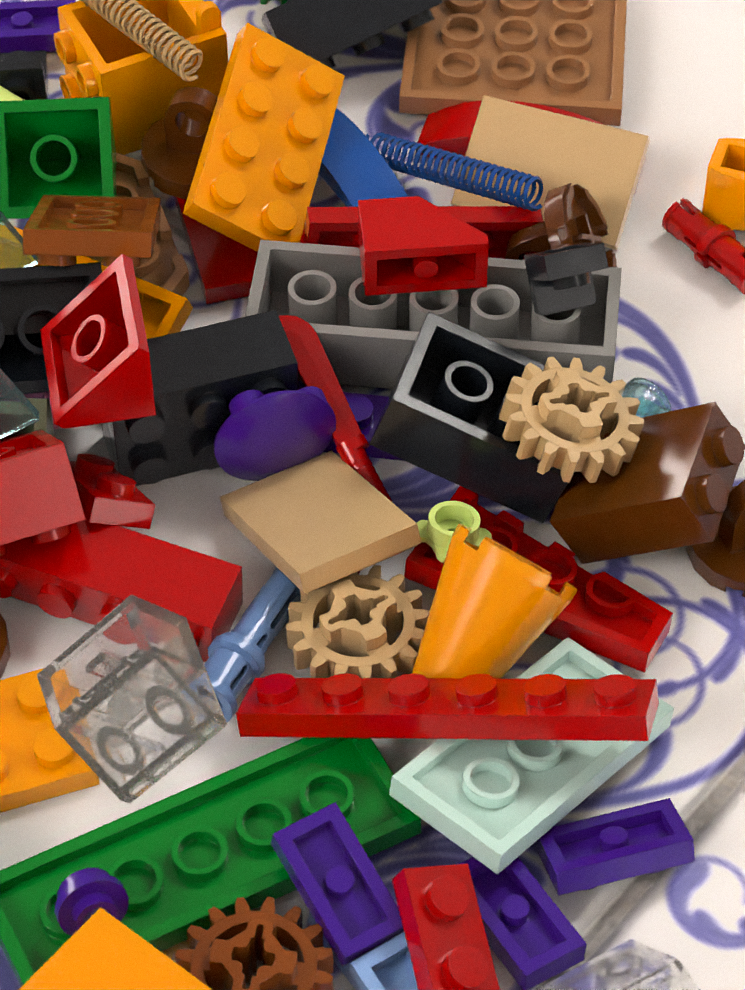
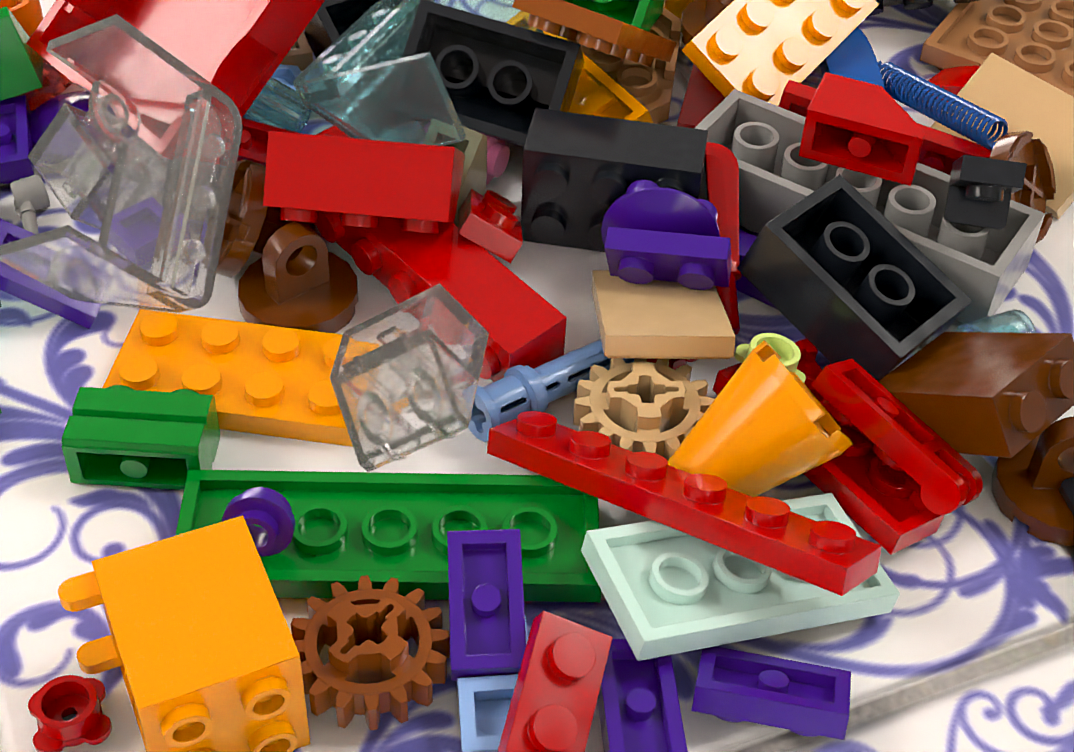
camera: 25 degrees right, 5 degrees down
red slope [40,254,156,429] -> none
tan gear [499,357,644,483] -> none
none -> dark purple plate [604,227,732,290]
none -> red plate [810,359,983,515]

